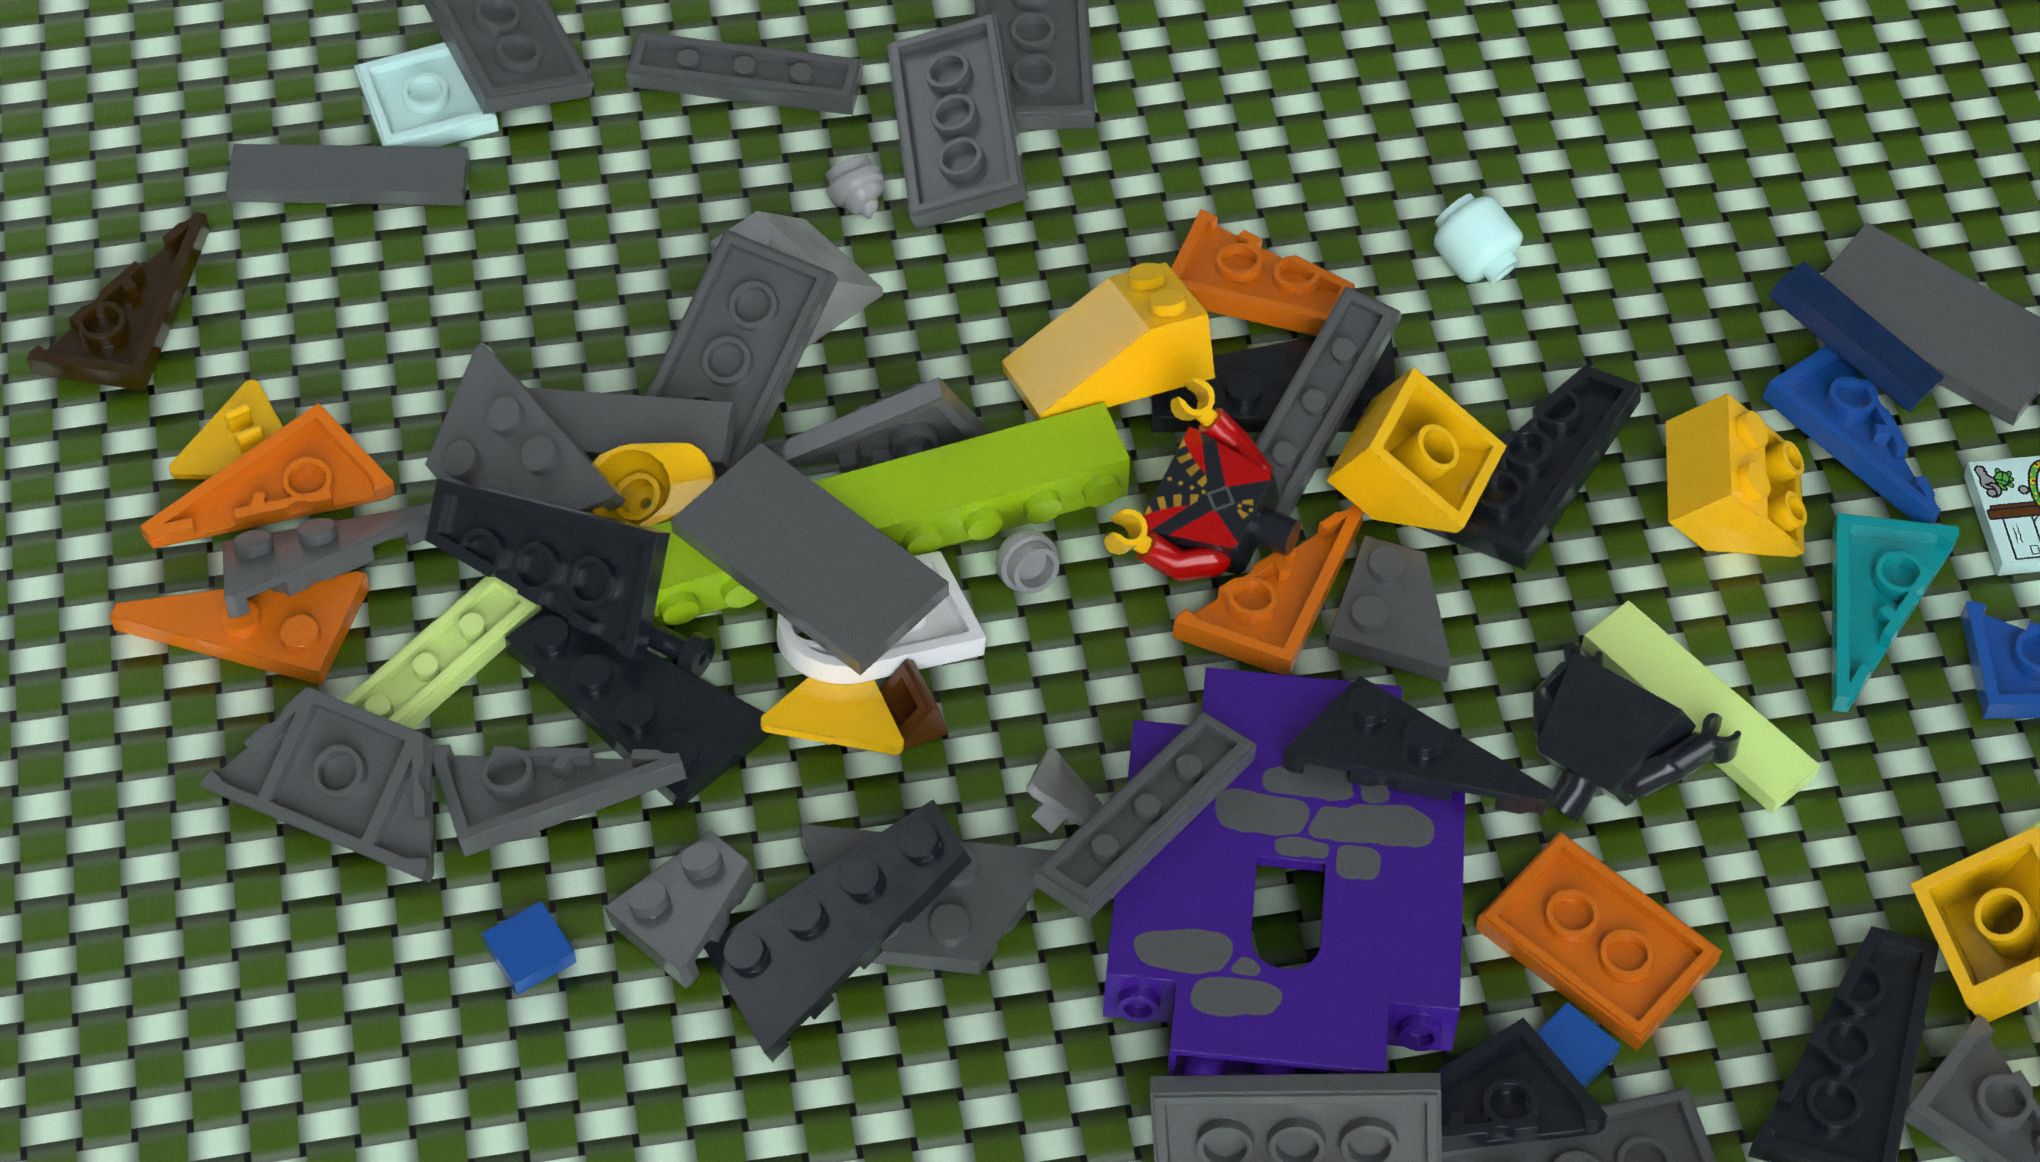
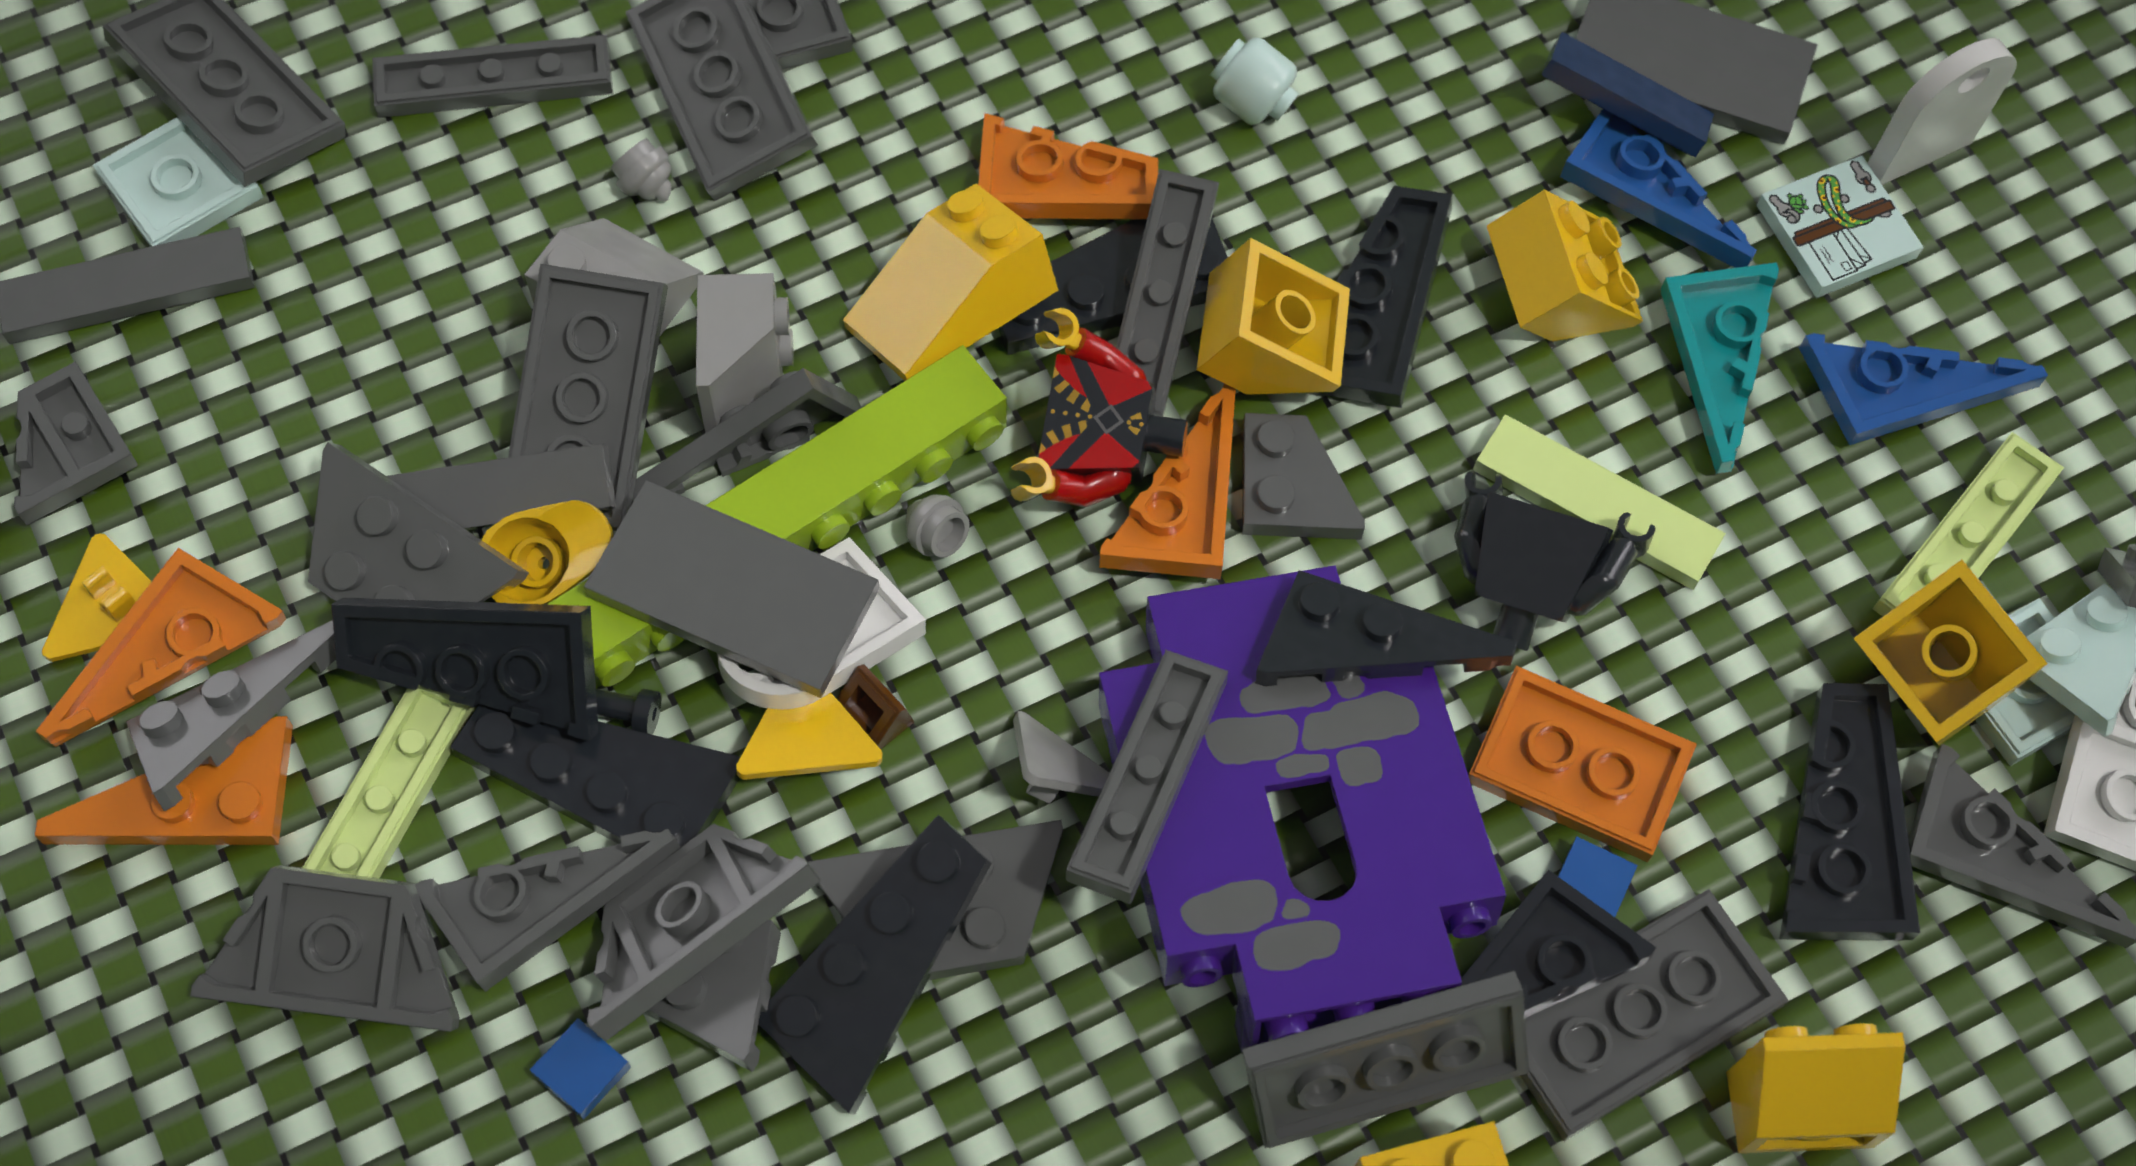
camera: 20 degrees left, 10 degrees up
none -> dark grey wing [14,361,138,525]
none -> dark grey wing [587,824,821,1041]
none -> light grey slope [696,273,794,433]

